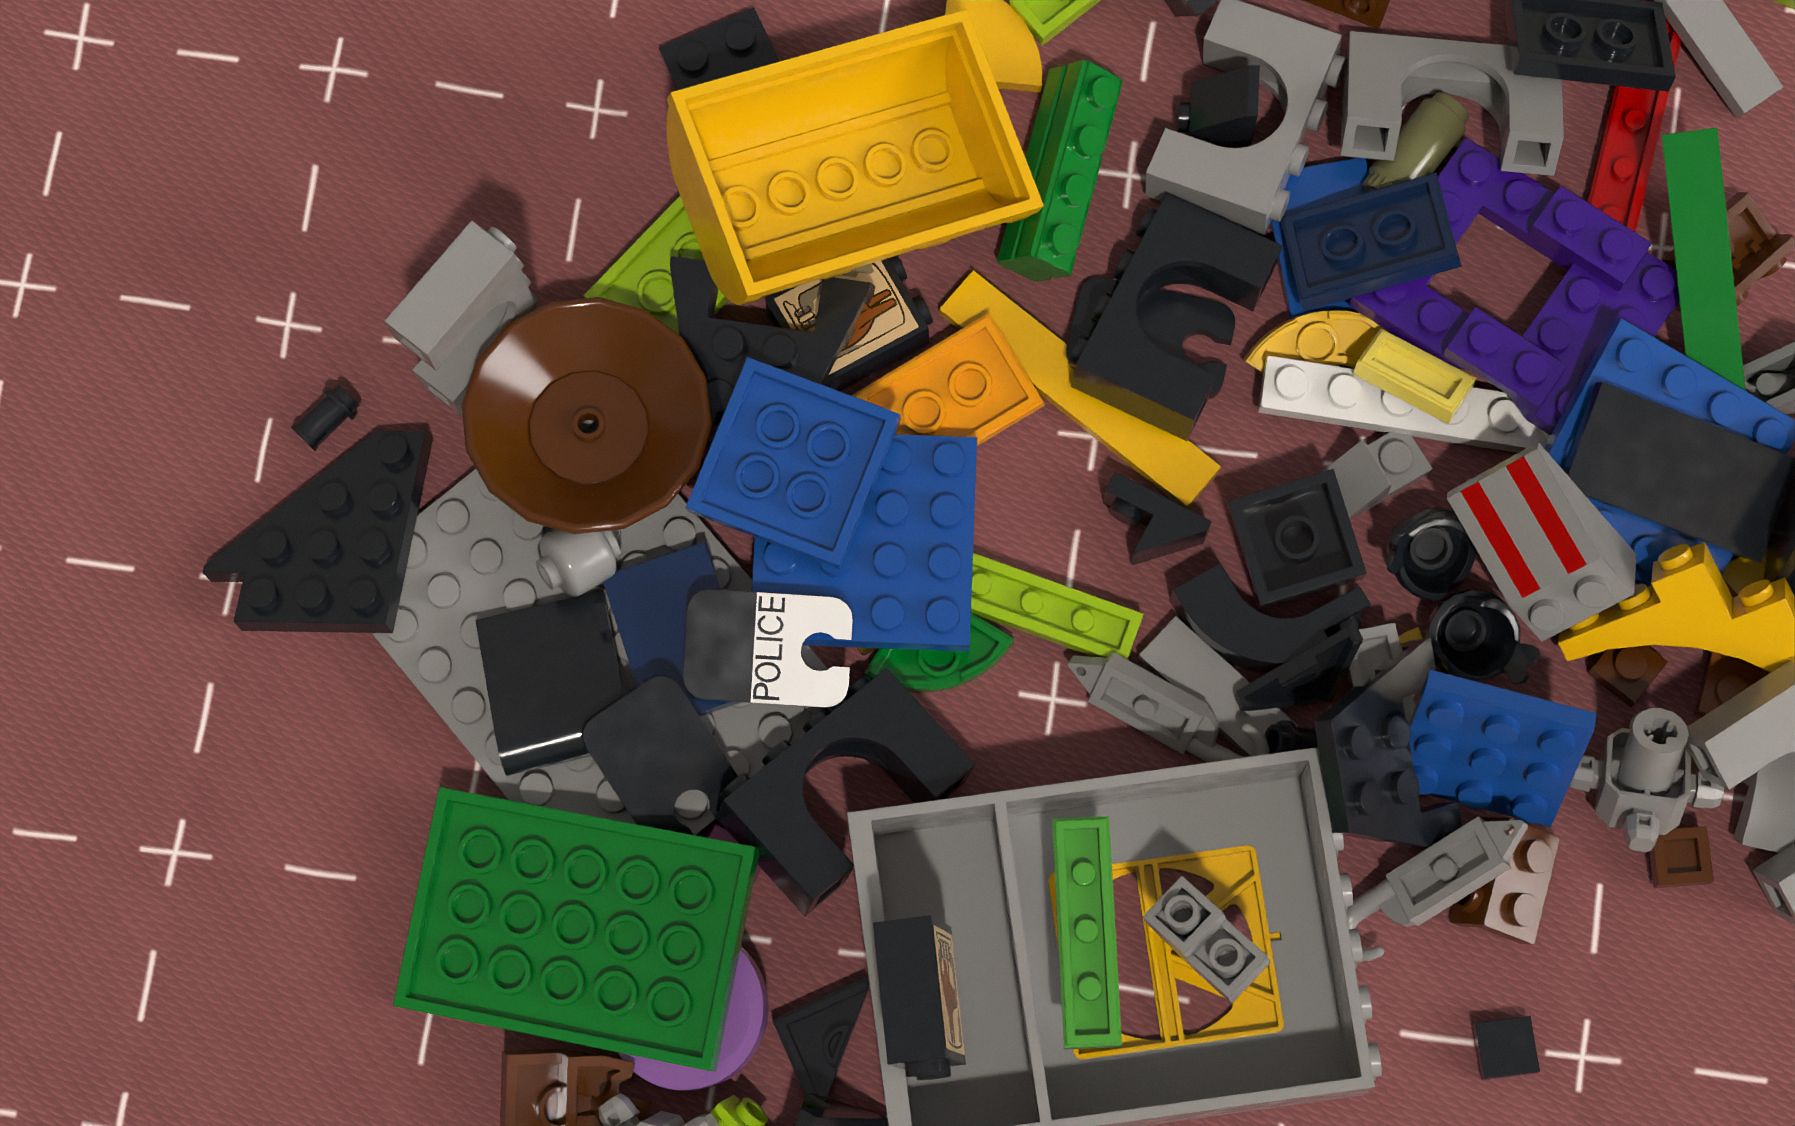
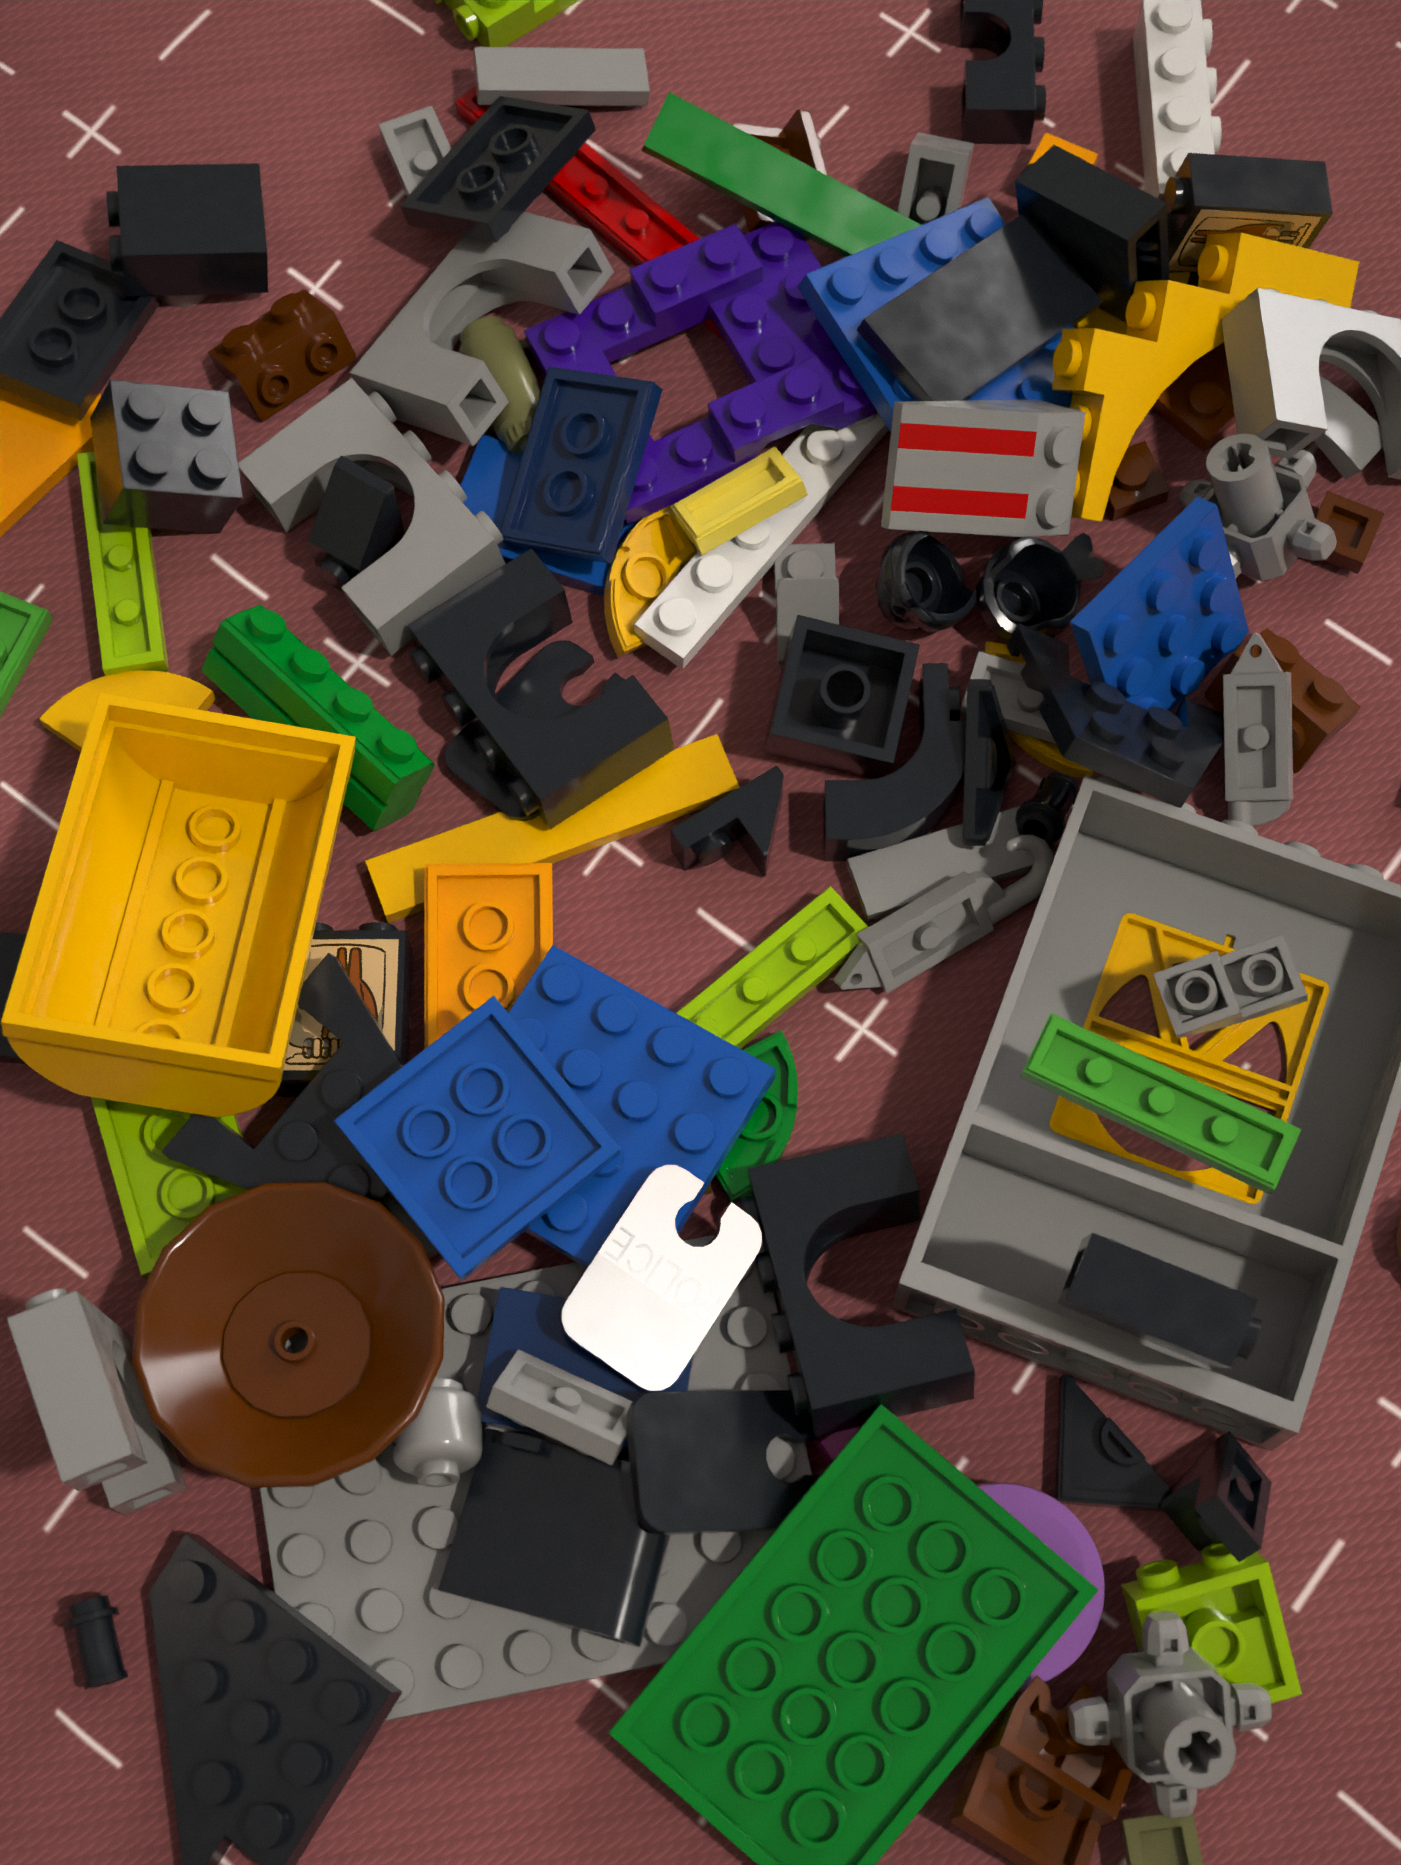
camera: 65 degrees left, 5 degrees down
none -> light grey plate [486,1349,632,1465]

